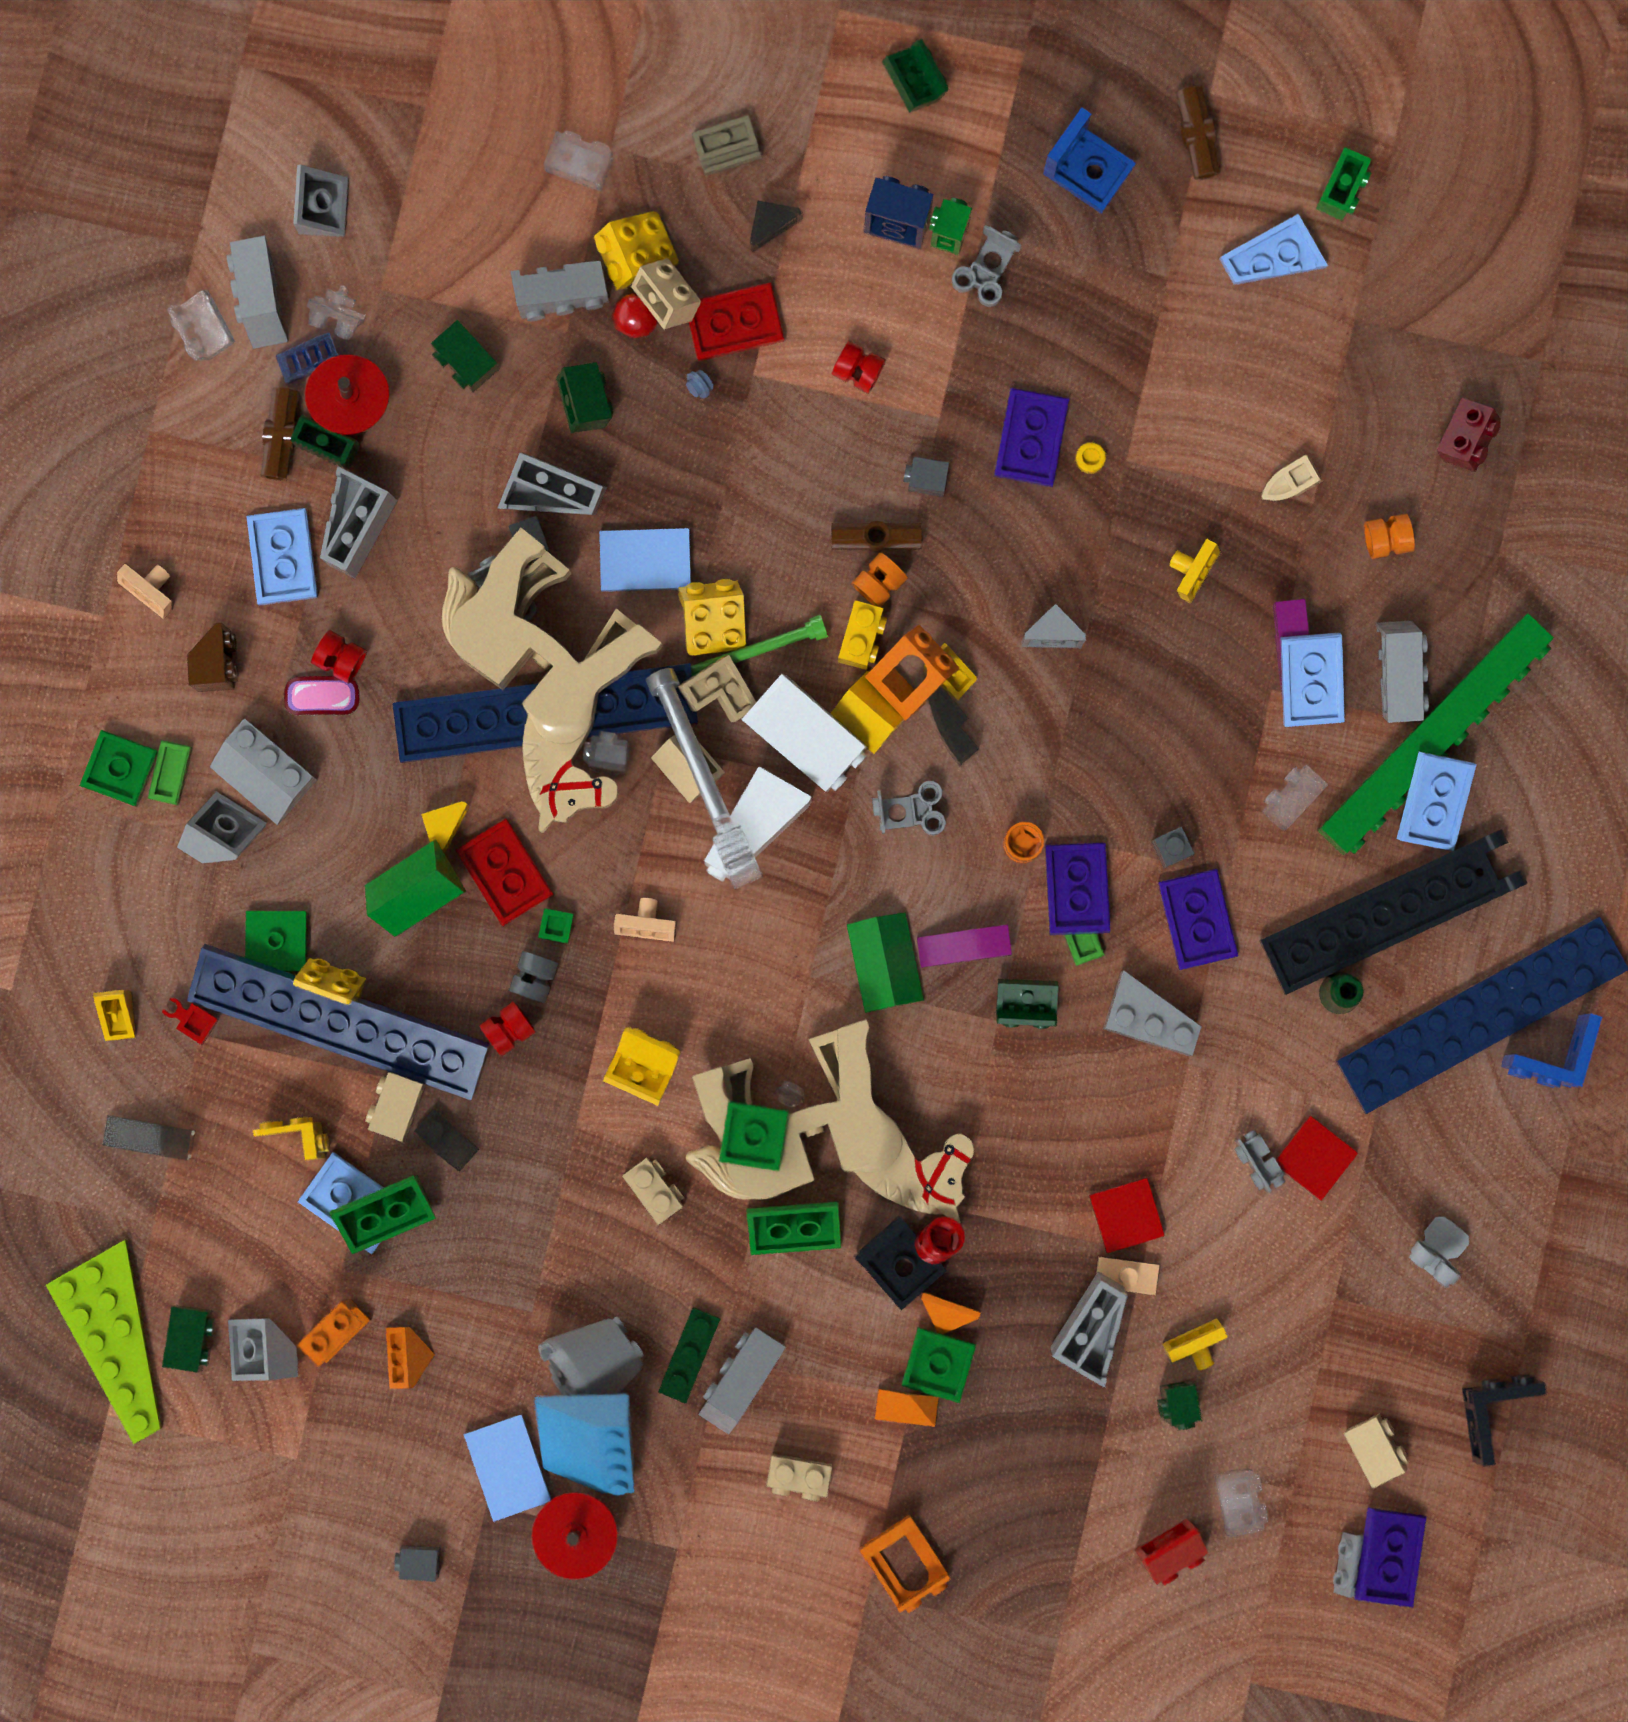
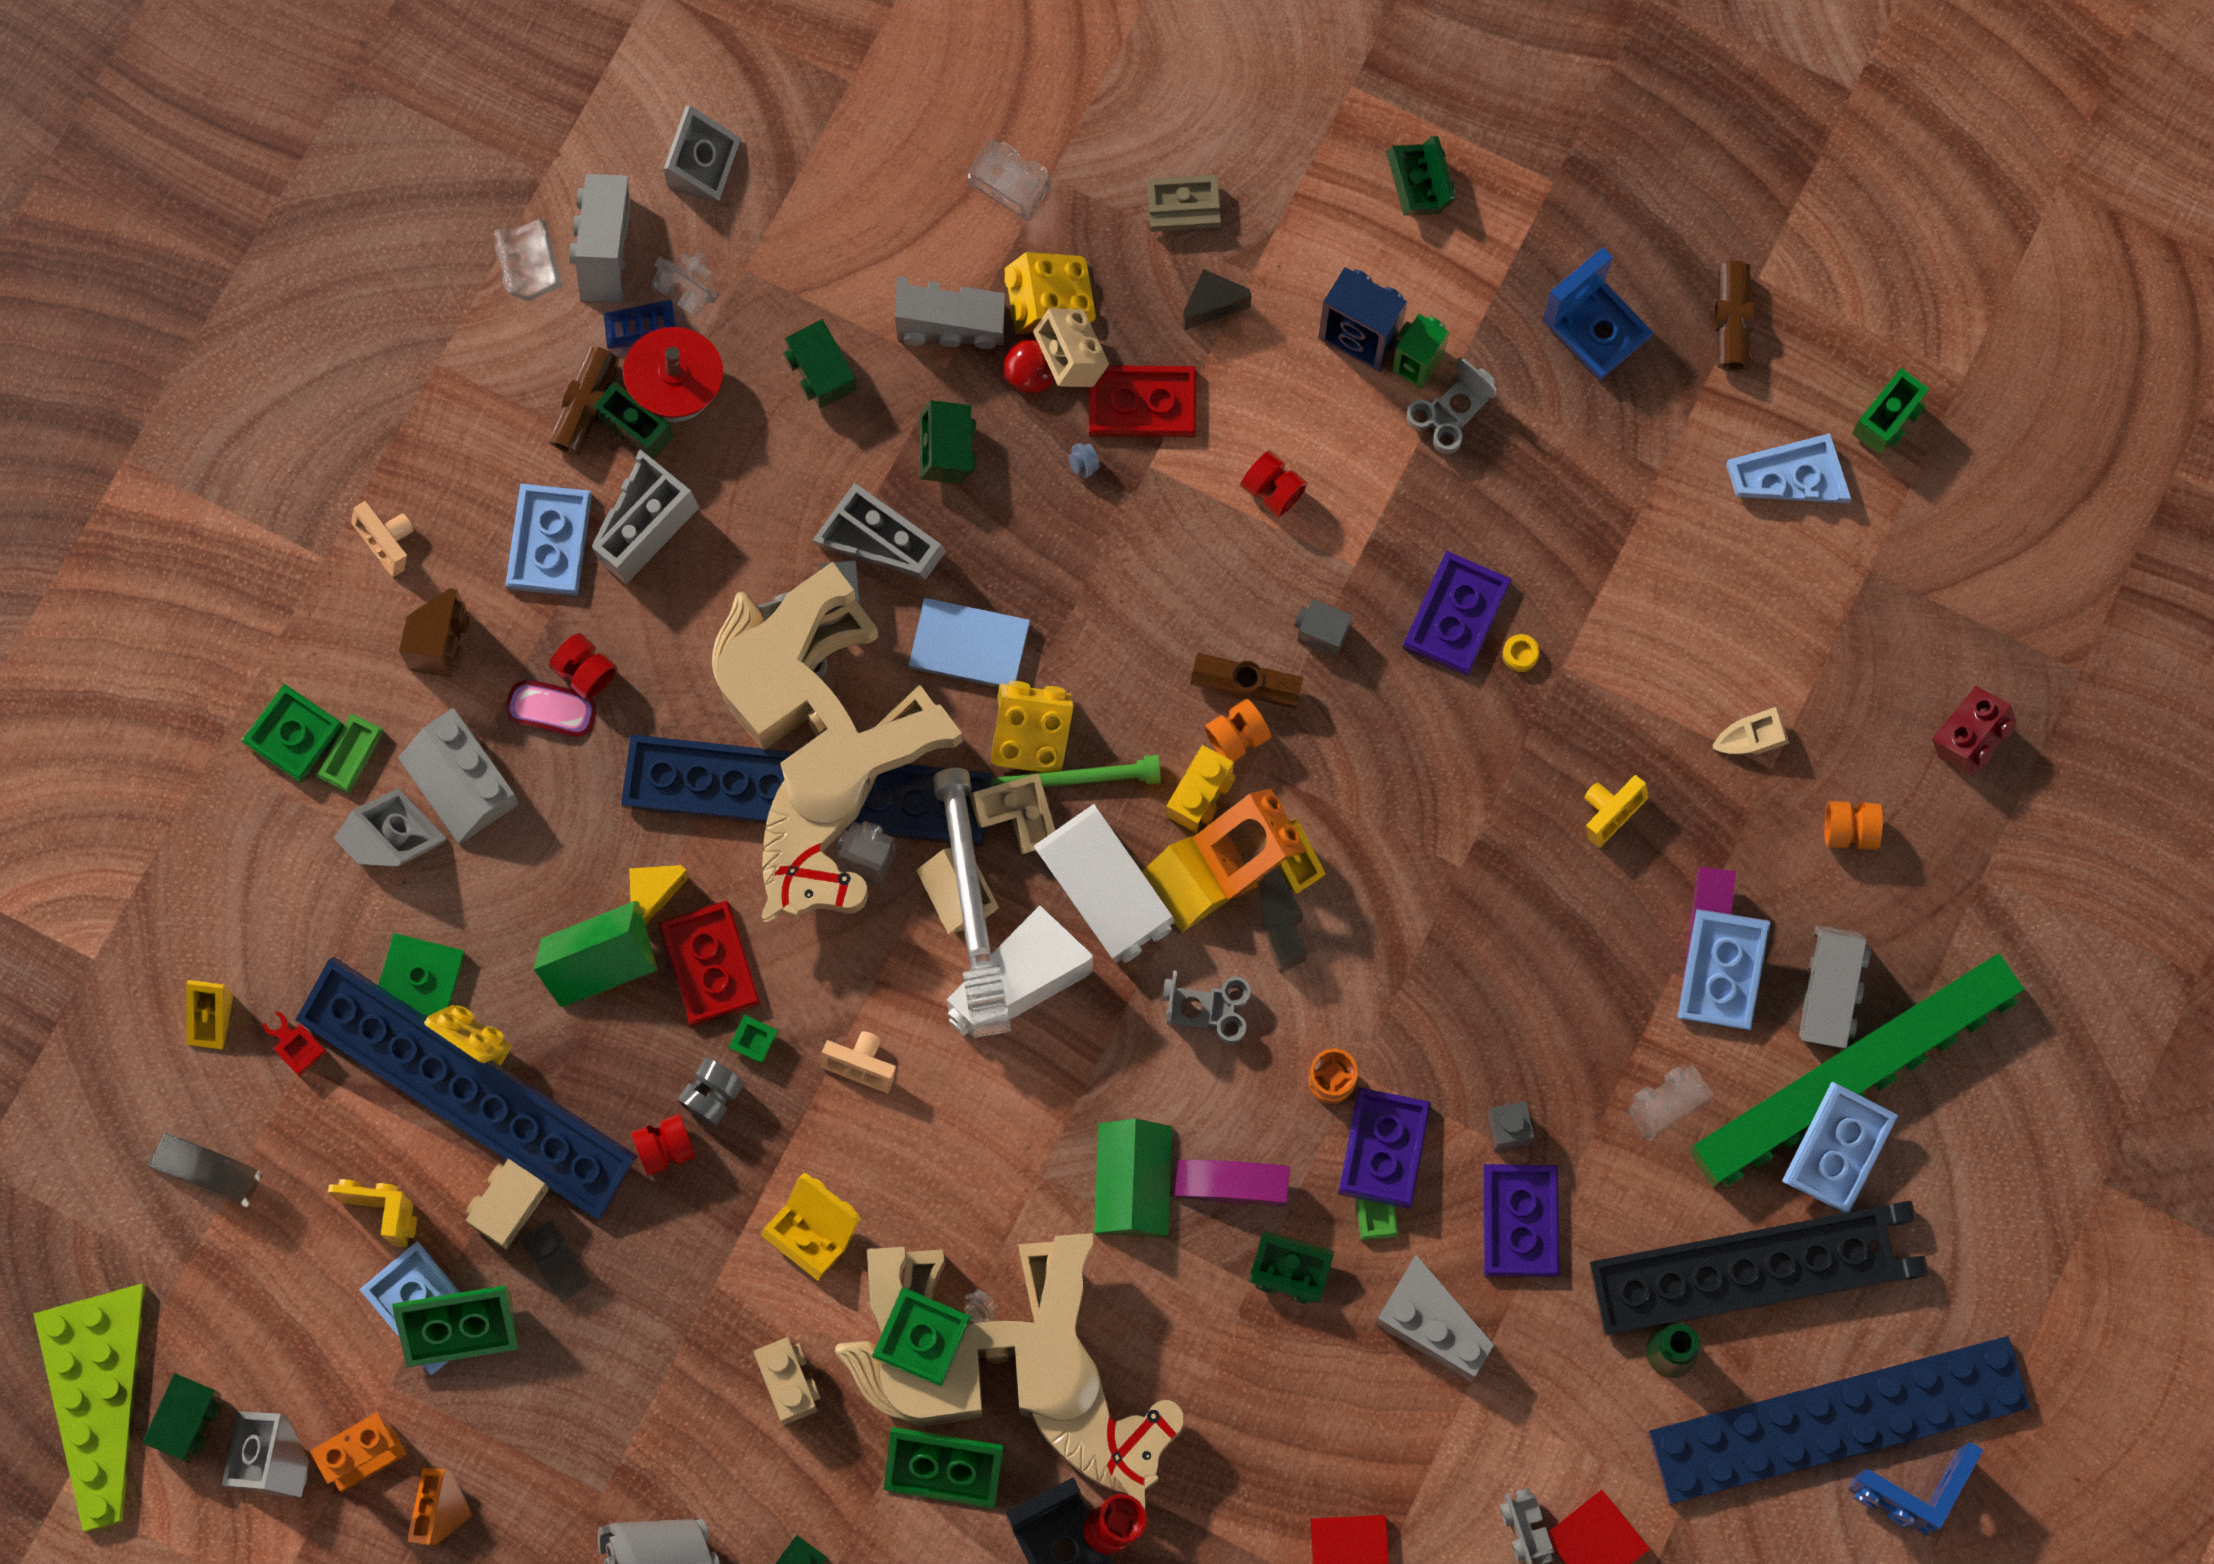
camera: 15 degrees right, 10 degrees down
light grey slope [1021,604,1086,648] -> none

